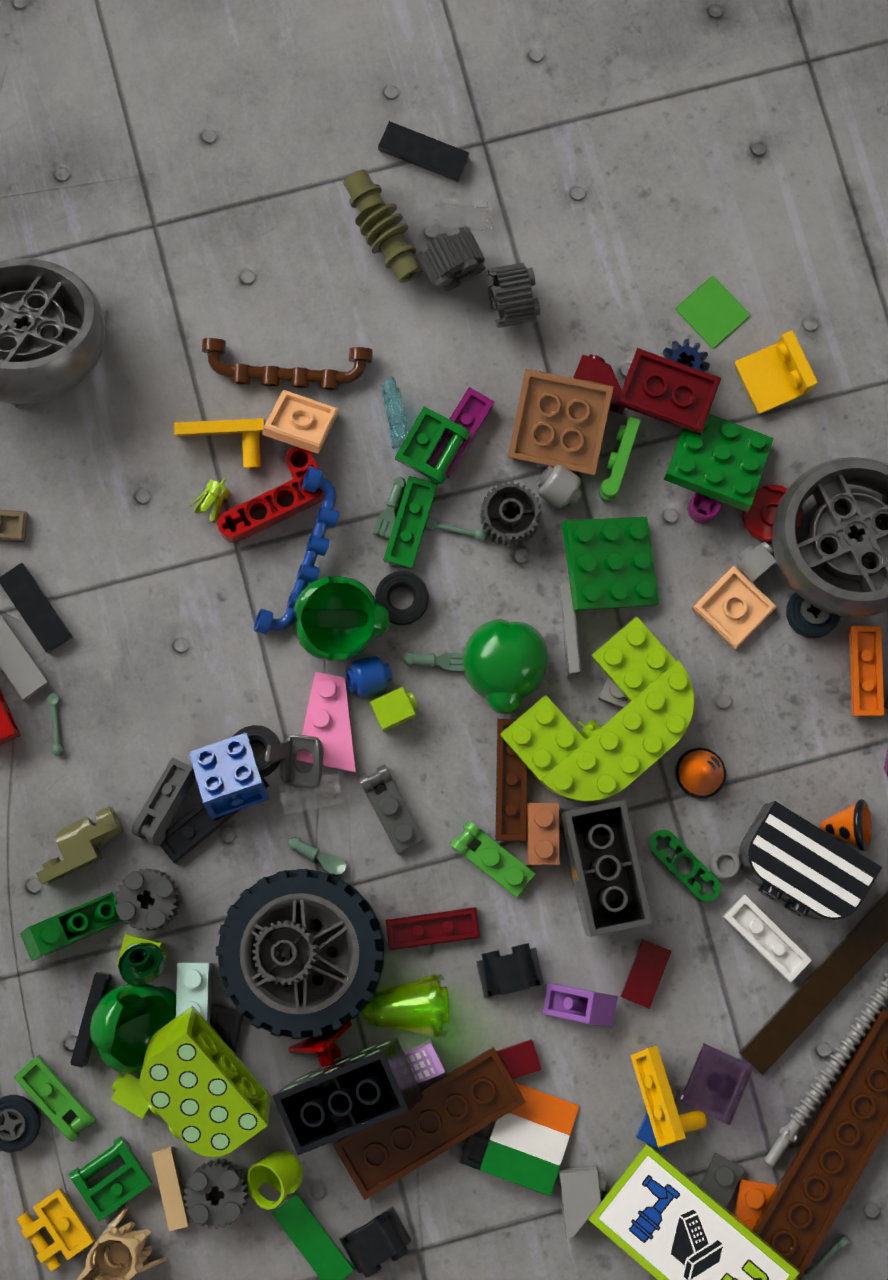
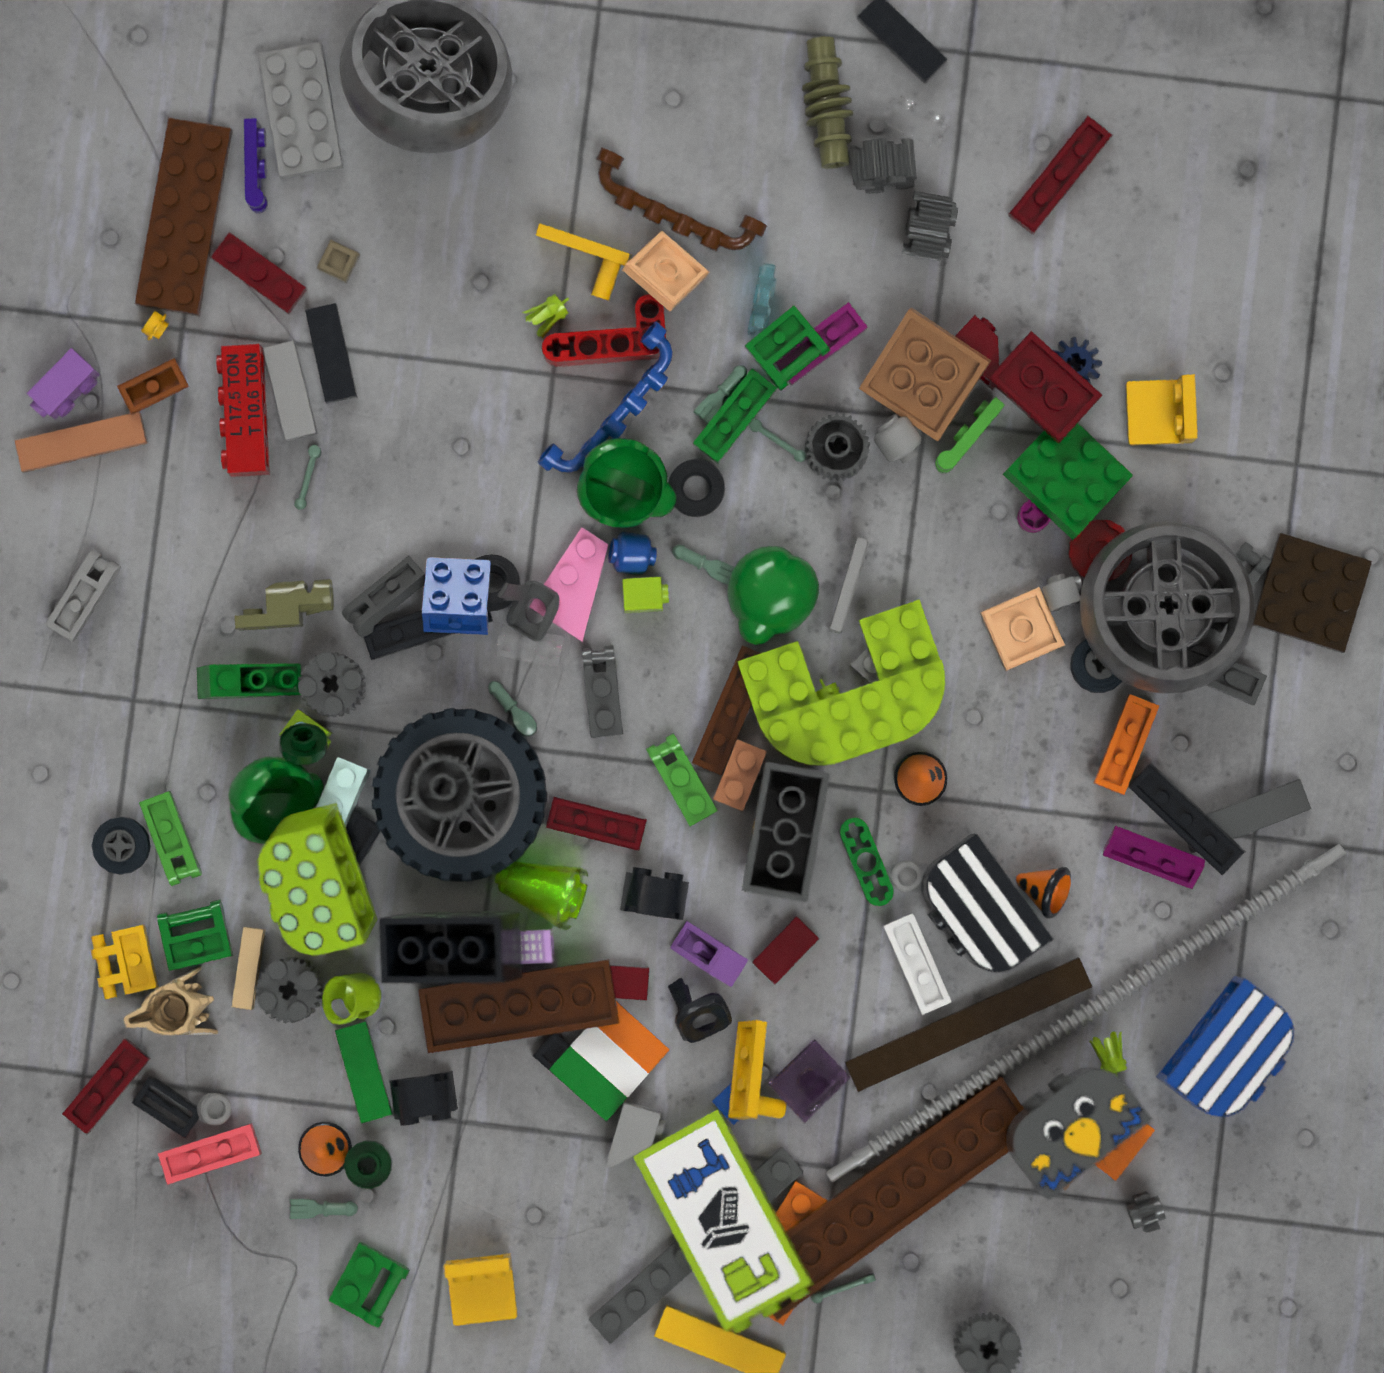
camera: 25 degrees right, 5 degrees up
black tile [70,971,112,1068] -> none
lime brick [110,1072,150,1119] -> none
red piece [288,1021,352,1067] -> none
green plate [562,517,659,611] -> none
bright green sticker [675,276,750,348] -> none
none -> black piece [668,978,732,1043]
none -> dark red tile [1008,116,1112,235]

